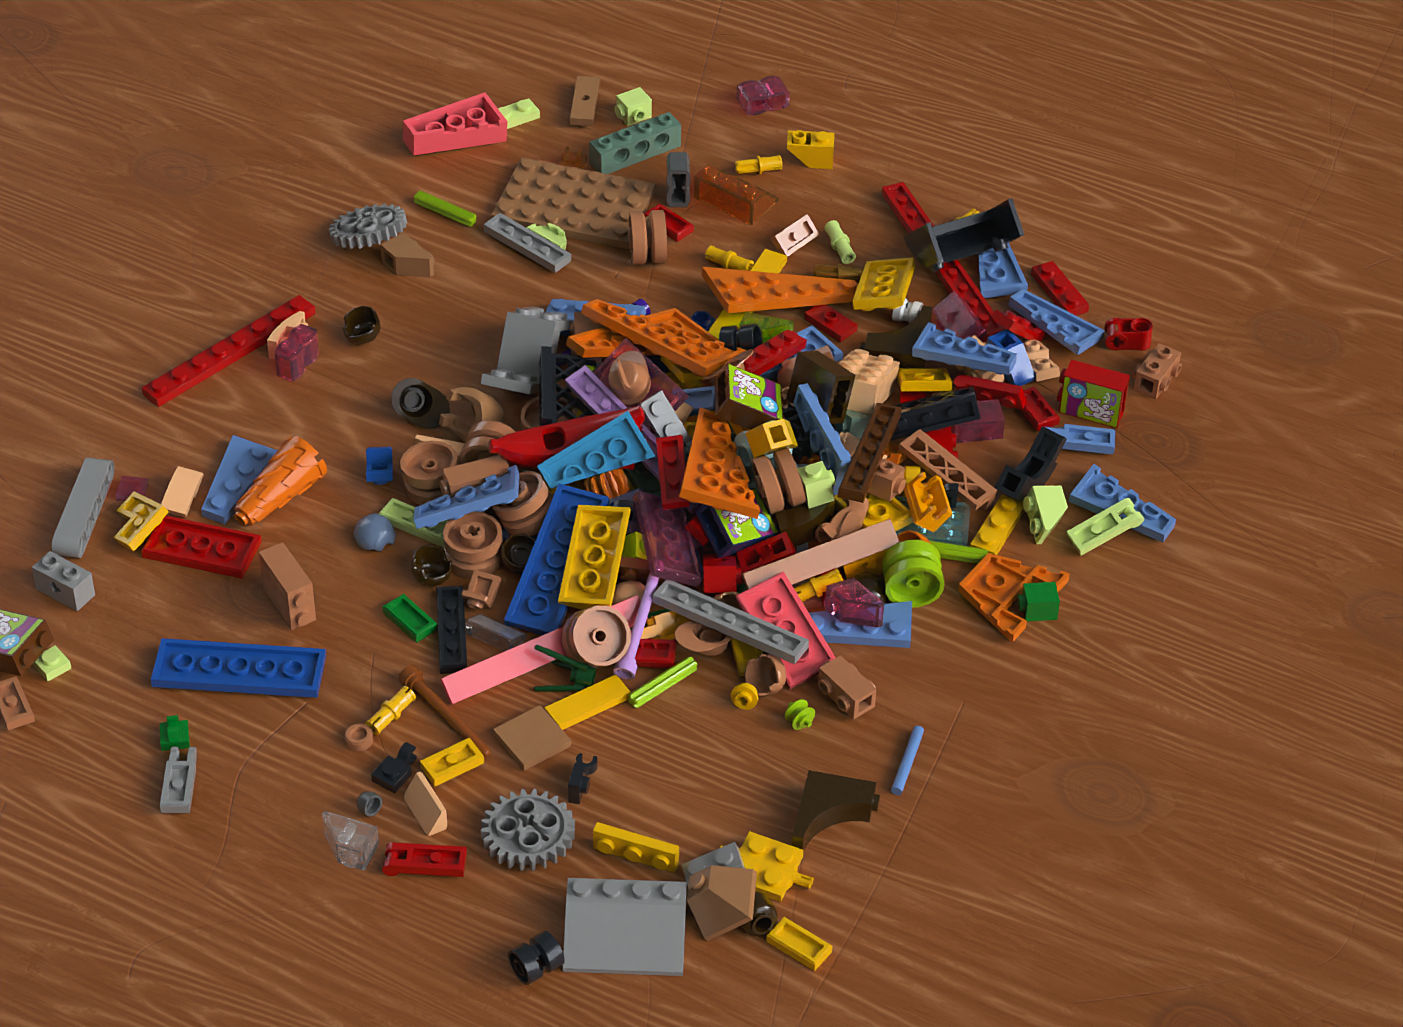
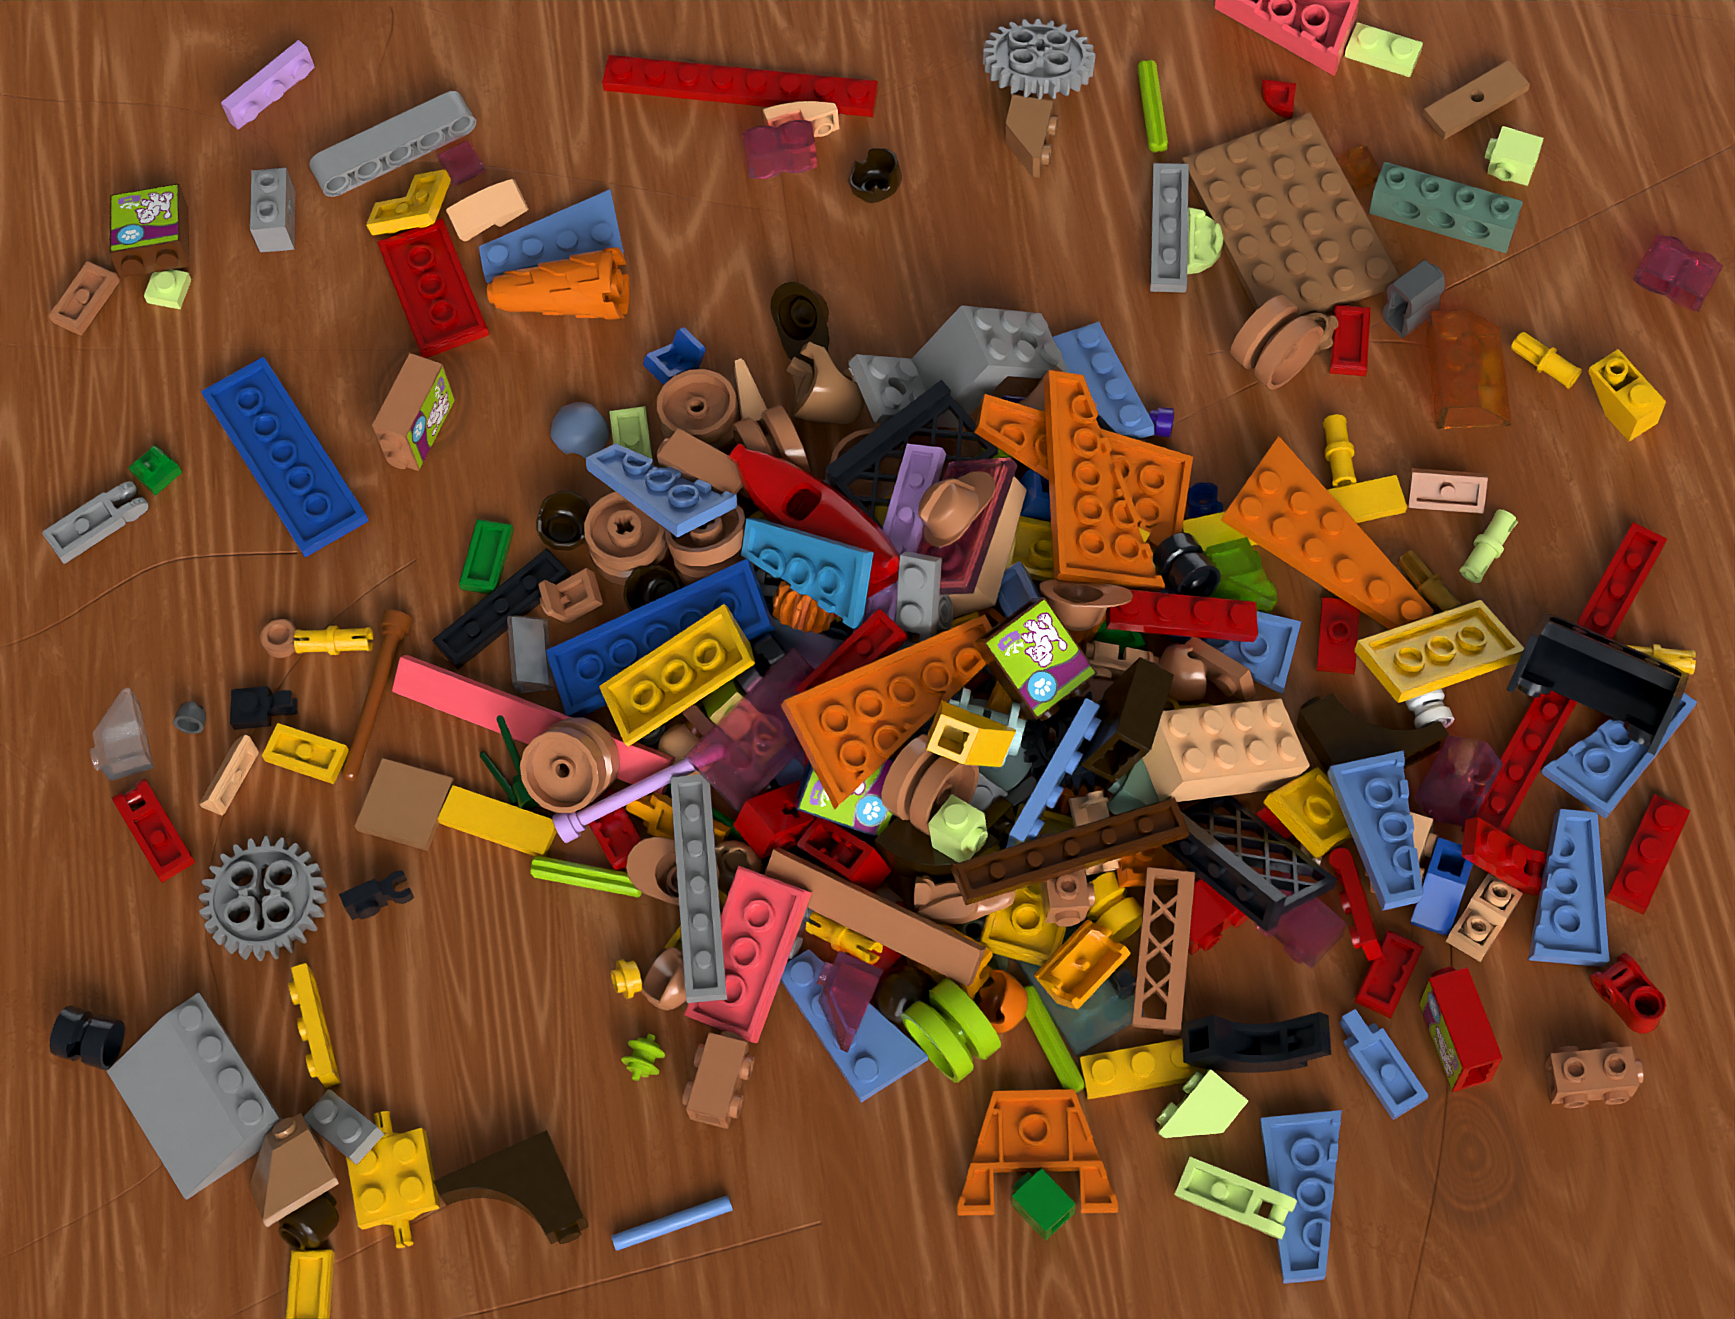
camera: 60 degrees right, 20 degrees up
none -> red tile [1261,79,1297,119]

